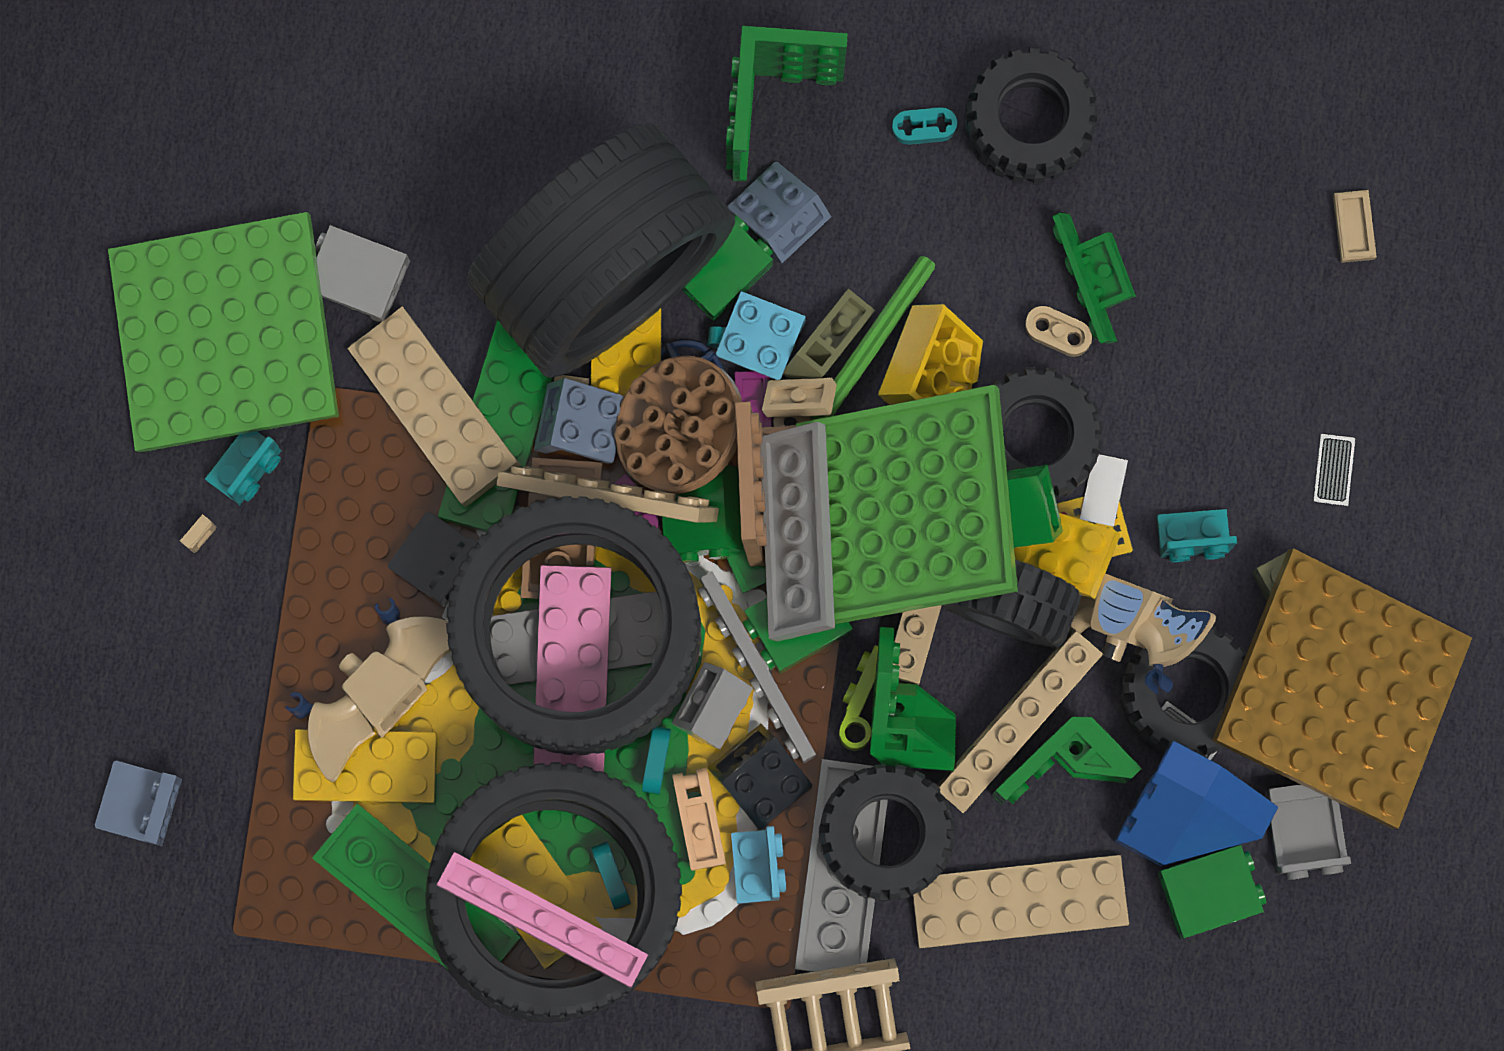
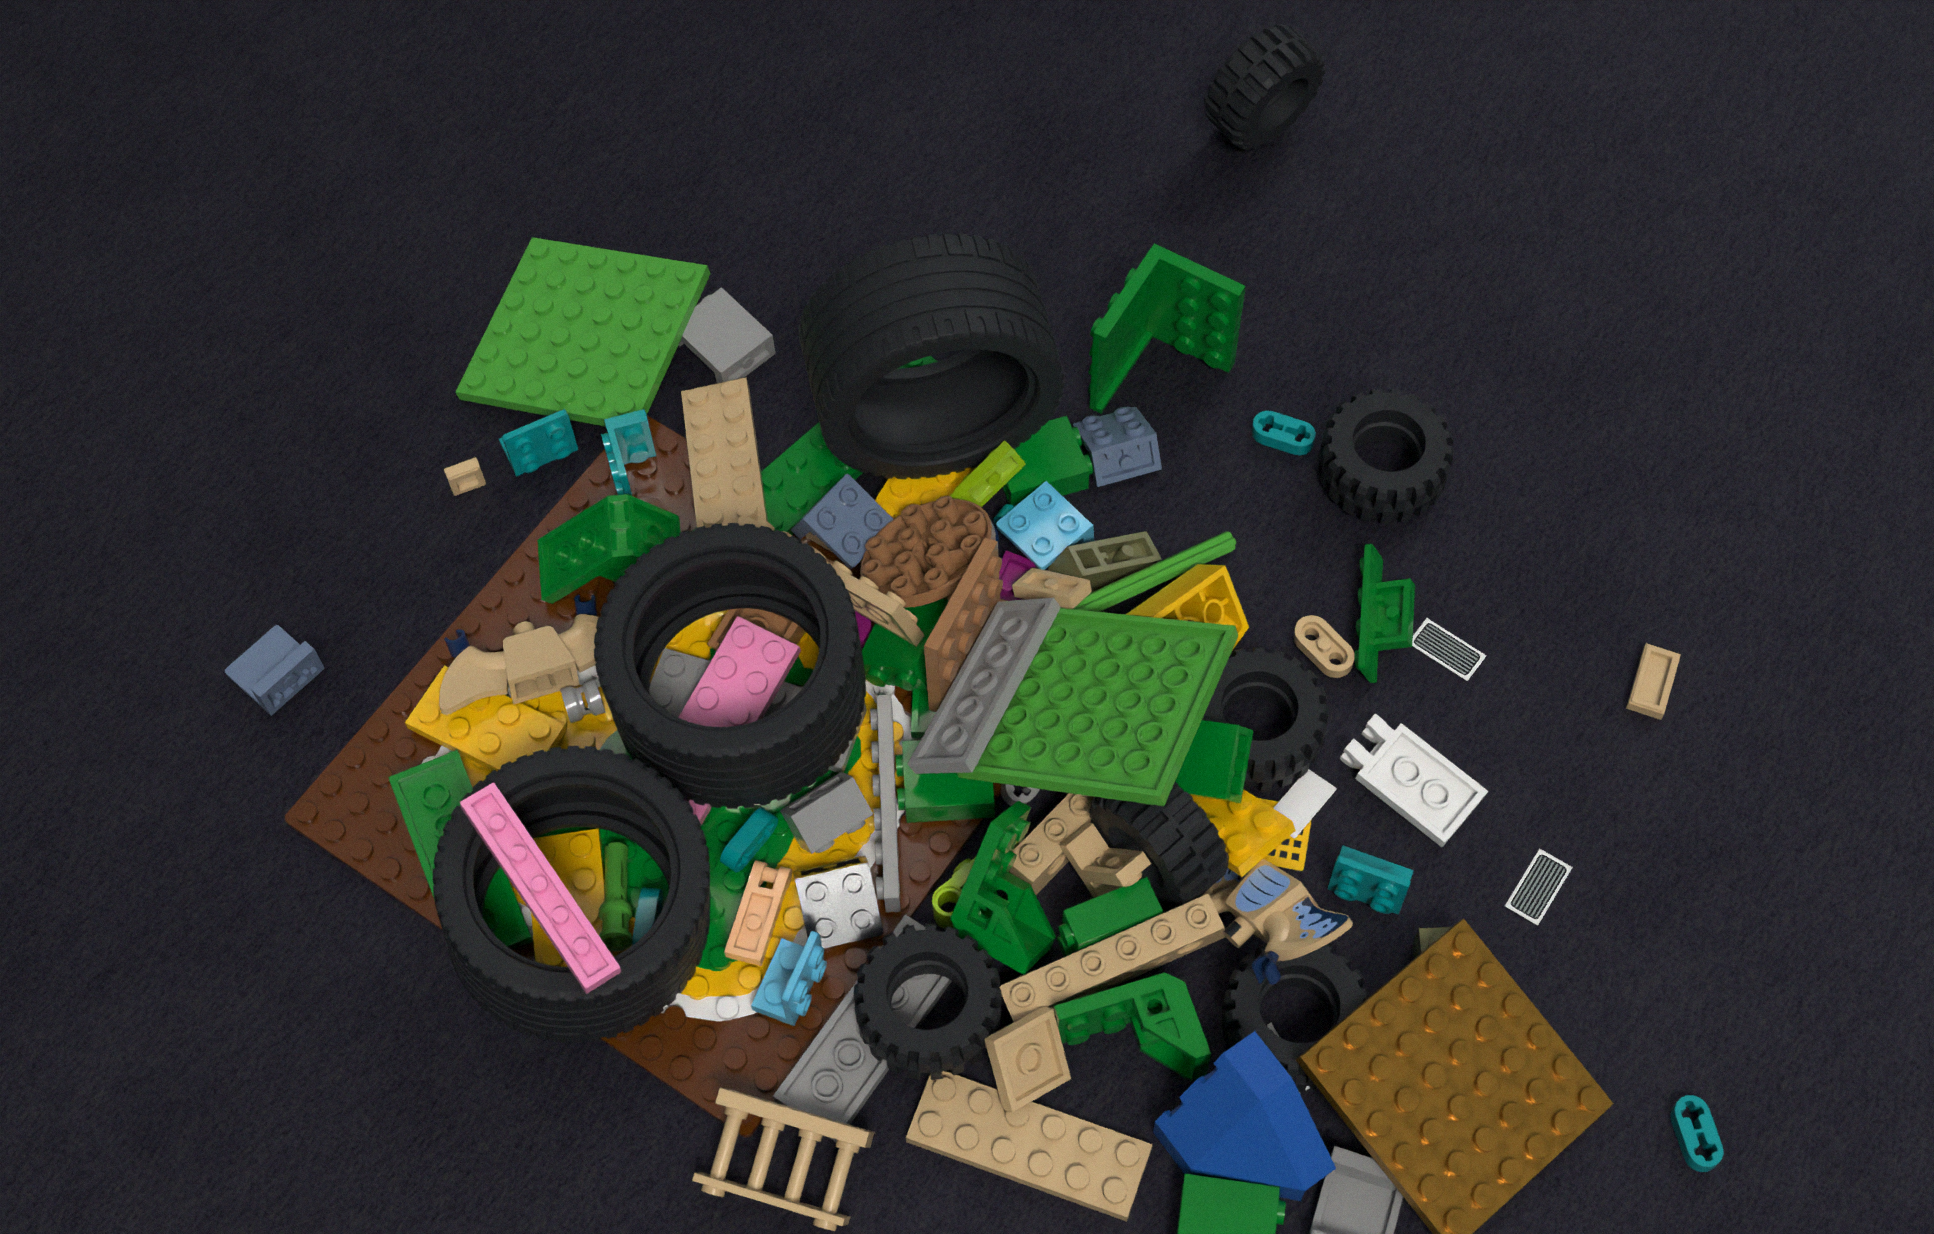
camera: 30 degrees right, 20 degrees down
none -> green bracket [537,494,681,604]
none -> light grey wheel [560,679,606,723]
none -> bright green pin [599,842,633,951]
none -> teal bracket [601,409,656,496]
none -> lime plate [950,440,1026,507]
none -> tan plate [984,1006,1071,1112]
none -> green brick [1057,877,1163,957]
none -> tan bracket [1059,823,1151,898]
none -> white tile [1340,714,1488,847]
none -> sticker [1412,618,1486,681]

